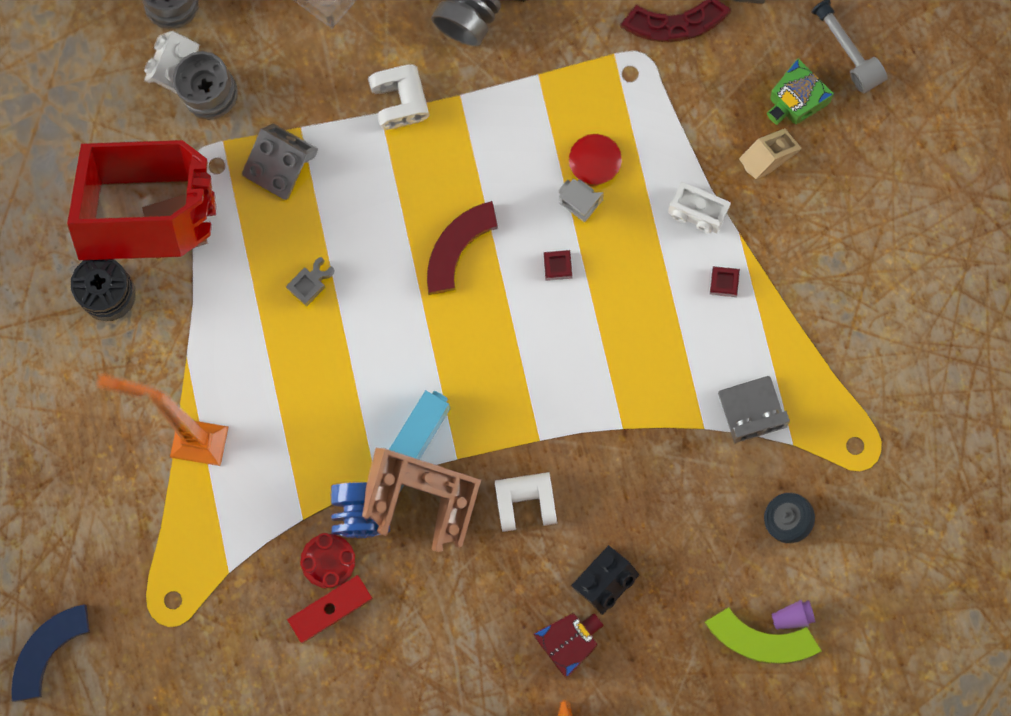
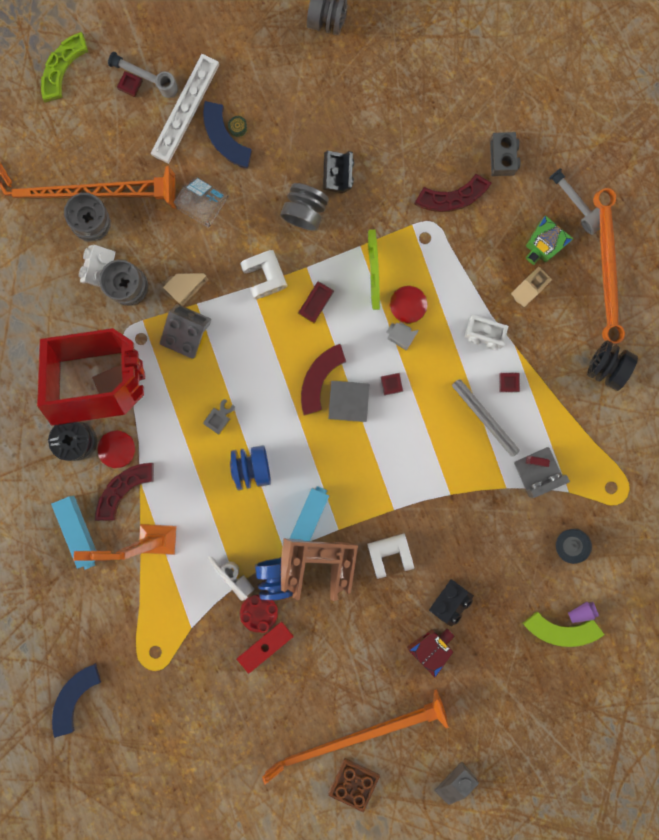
camera: 15 degrees left, 10 degrees up
none -> medium azure brick [51,496,96,570]
none -> dark red tile [95,463,154,521]
none -> red dish [97,430,135,468]
none -> tan slope [163,273,209,306]
none -> white panel [208,555,254,601]
none -> blue wheel [230,445,271,490]
none -> dark red tile [298,281,334,324]
none -> flat silver tile [328,381,370,422]
none -> lime tile [368,229,380,310]
none -> light grey axle [452,379,520,456]
none -> dark red tile [526,456,550,467]
none -> black wheel [587,340,638,391]
none -> orange piece [593,188,625,344]

